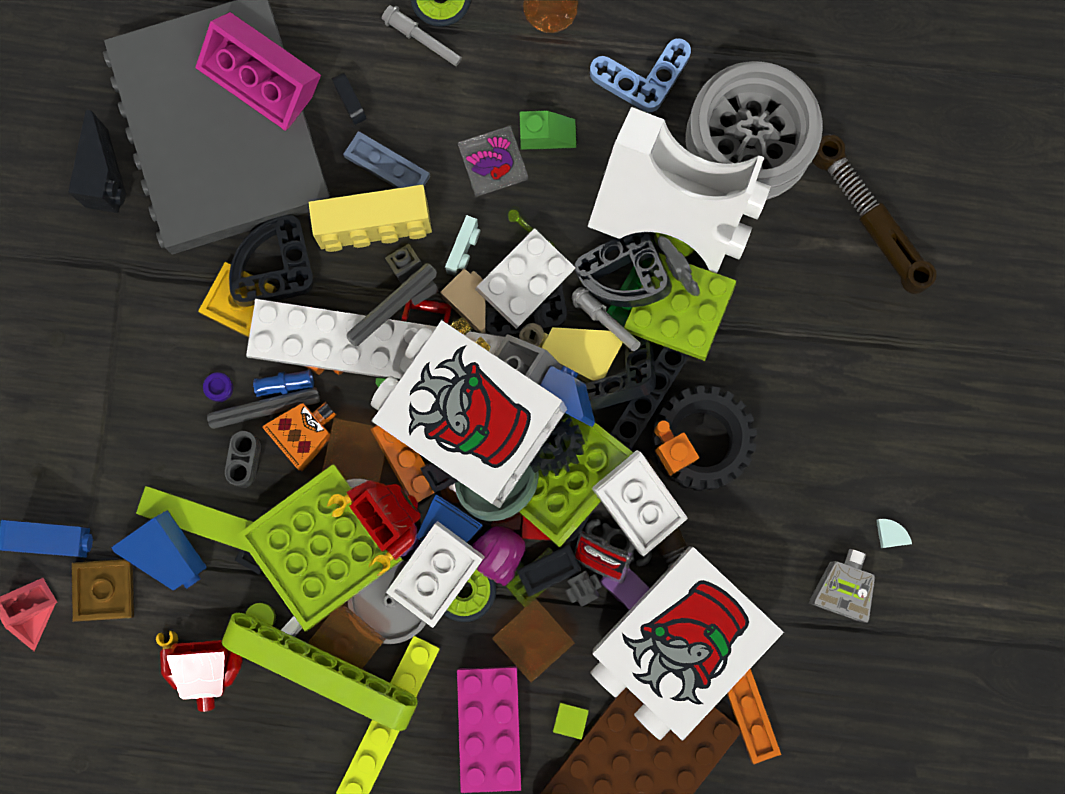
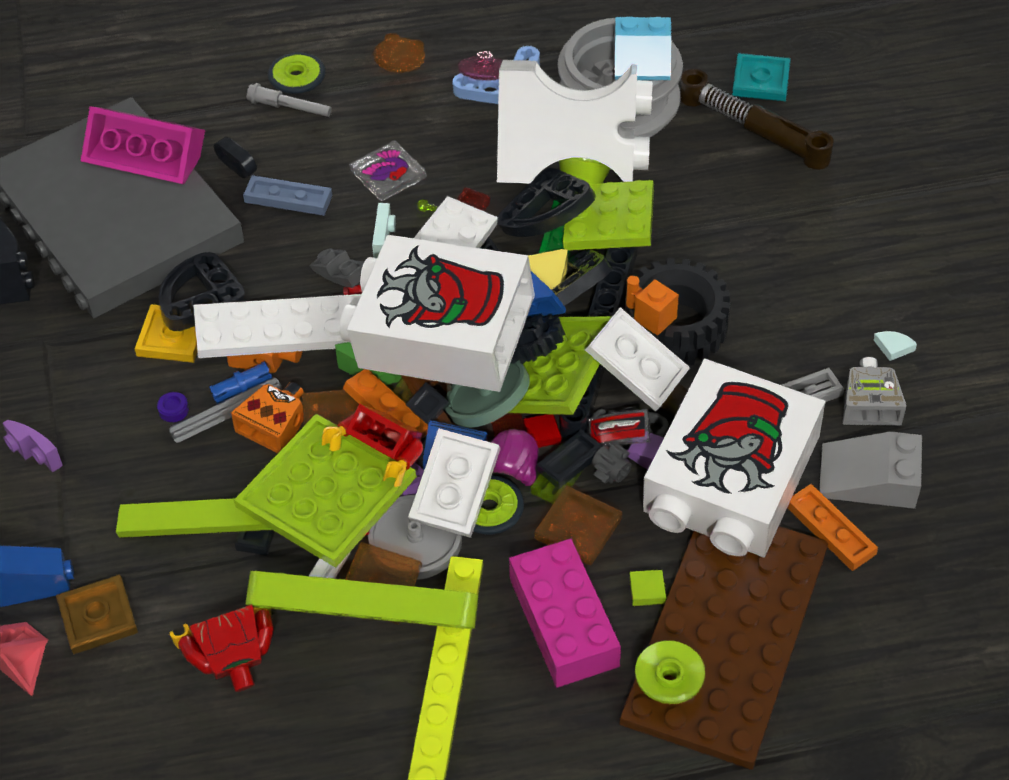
camera: 15 degrees left, 30 degrees down
blue slope [111,510,207,590] -> none
dark grey beam [225,431,261,488] -> none
light yellow brick [309,185,432,252] -> none
dark grey axle [347,263,437,346] -> none
bright green slope [520,111,576,150] -> none
light grey pin [571,287,640,351] -> none
dark grey piece [658,236,700,296] -> none
none -> medium lavender slope [3,420,63,472]
none -> clear red tile [456,187,490,211]
none -> clear pink dish [458,52,503,80]
none -> slope [614,17,671,80]
none -> teal plate [732,53,790,101]
none -> light grey tile [782,368,844,402]
none -> light grey slope [819,432,922,509]

